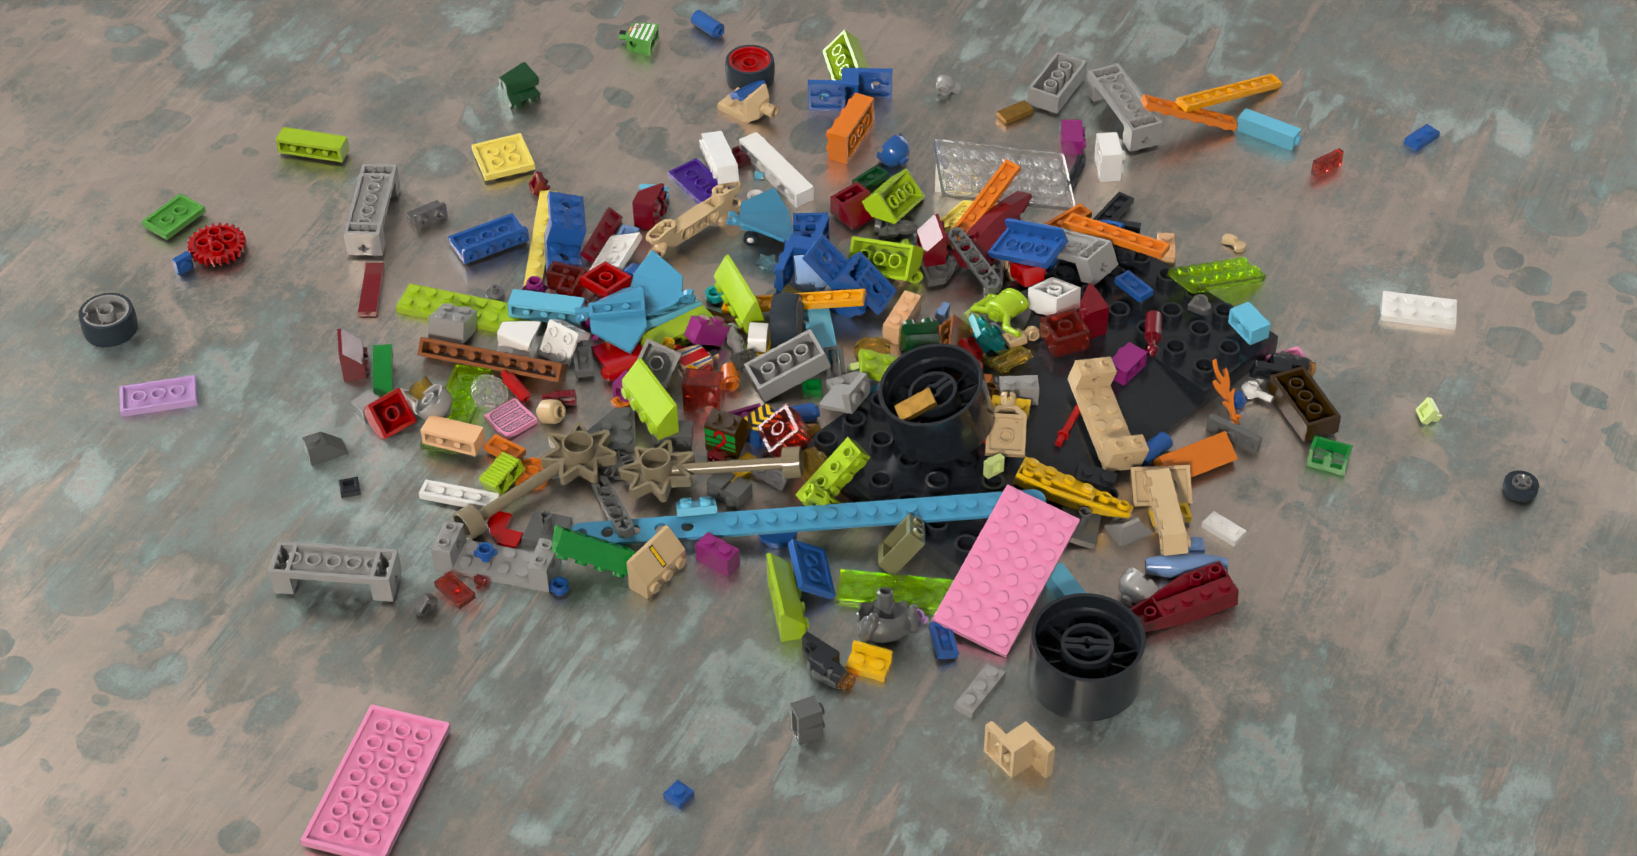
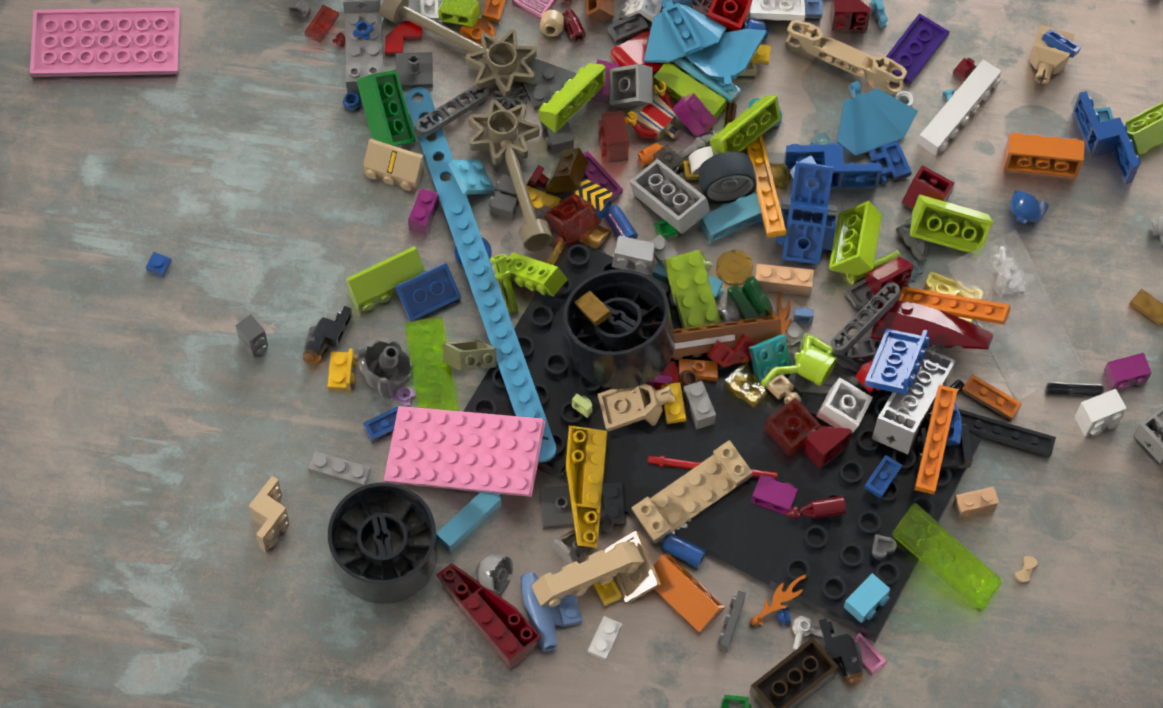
camera: 70 degrees right, 20 degrees up
white brick [699,131,739,184] -> none
wheel [725,45,775,89] -> none
dark grey tile [823,345,846,380] -> none
dark green plate [852,165,889,190] -> none

